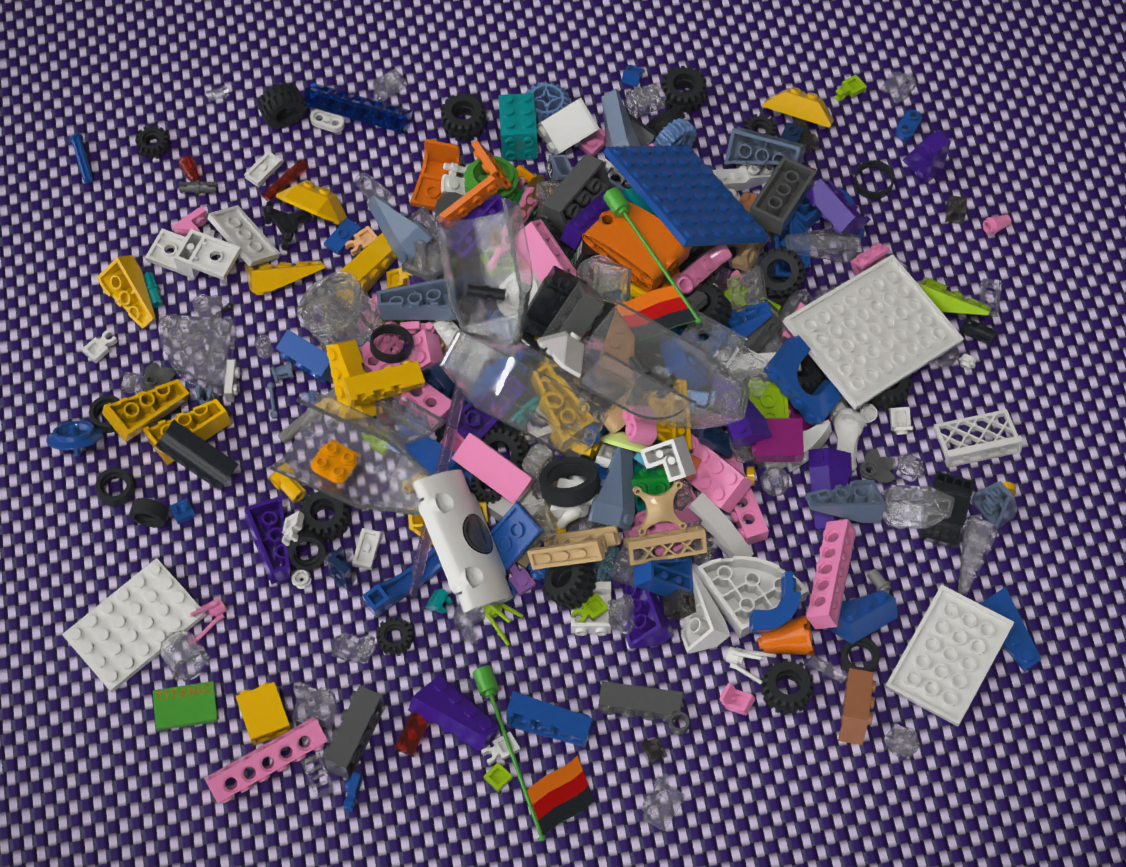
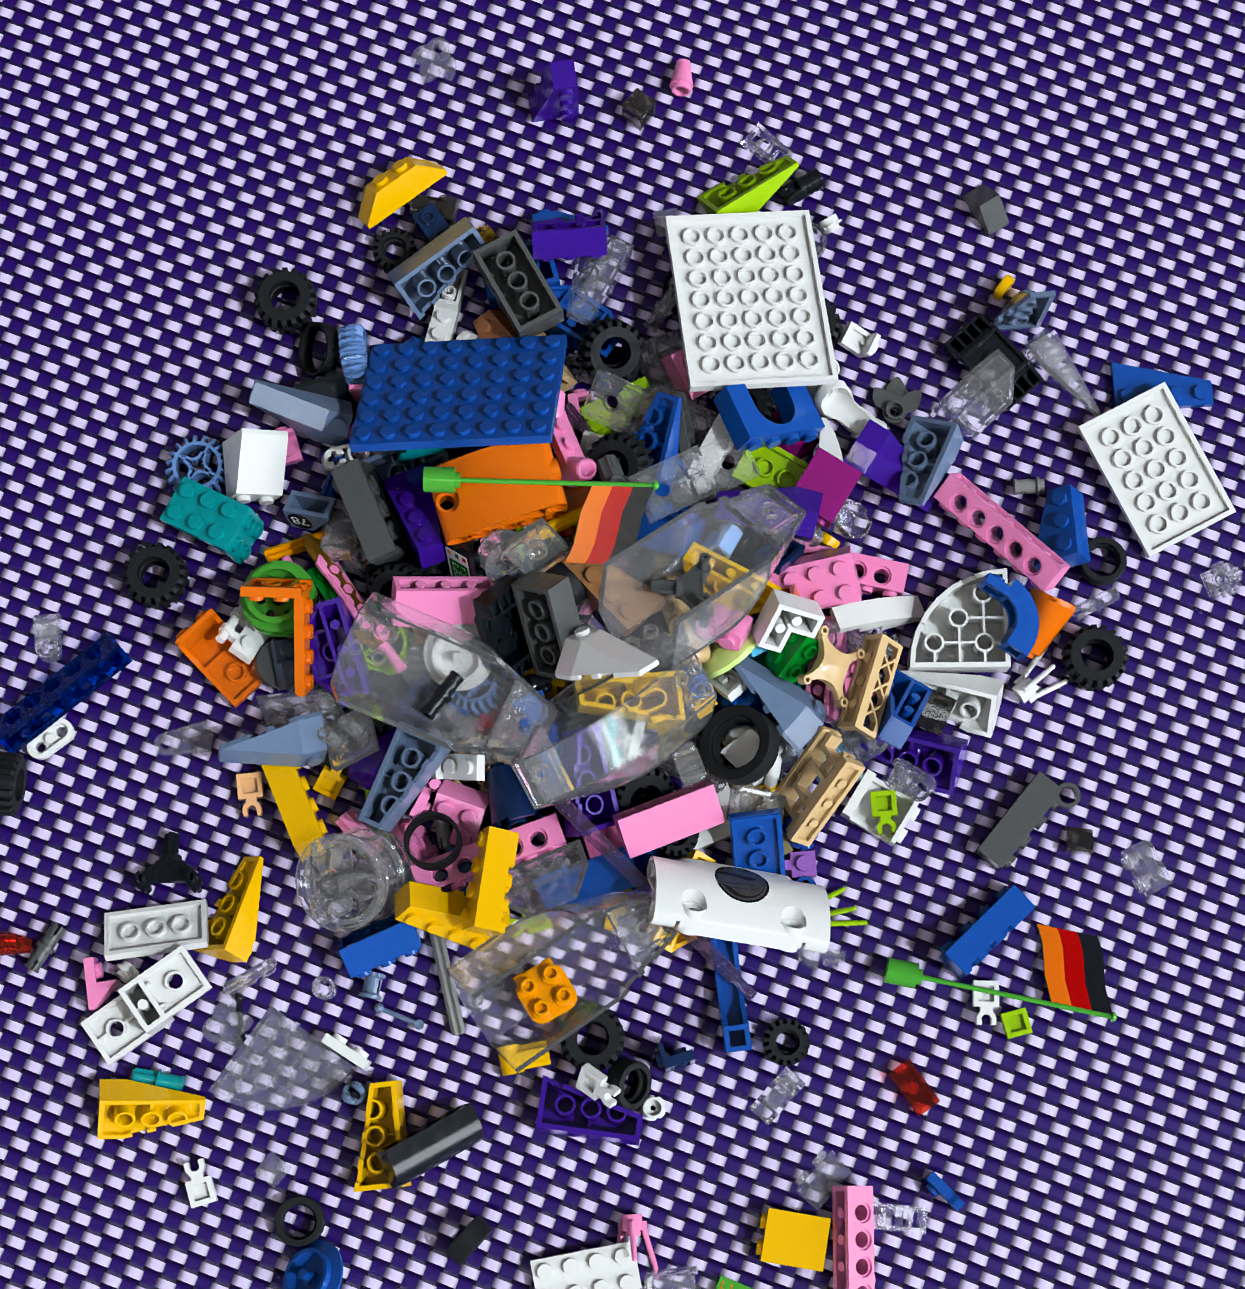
camera: 60 degrees left, 15 degrees up
black tyre [95,468,135,507] -> none
yellow wedge [102,379,190,443] -> none
dark grey plate [141,363,176,391] -> none
blue tile [169,498,196,525] -> none
white plate [244,151,282,187] -> none
clear red pin [262,159,308,202] -> none
yellow wedge [276,180,347,225] -> none
dark grey brick [323,686,385,779] -> none
blue plate [324,218,361,255] -> none
white plate [352,528,382,570] -> none
dark purple wedge [408,675,499,752] -> none
teal tile [426,588,452,614] -> none
black tyre [542,563,597,610] -> none
blue slope [621,64,645,87] -> none
clear brick [626,82,665,117] -> none
bright pink bracket [720,683,755,716] -> none
lime plate [834,75,867,102] -> none
nougat wedge [838,668,876,745] -> none
bright pink bracket [850,243,890,276] -> none
black tyre [853,160,894,199] -> none
clear head [894,453,925,482] -> none
blue plate [895,110,922,141] -> none
white fence [933,409,1023,468] -> none
none -> clear piece [222,958,277,997]
none -> dark grey slope [962,184,1009,236]

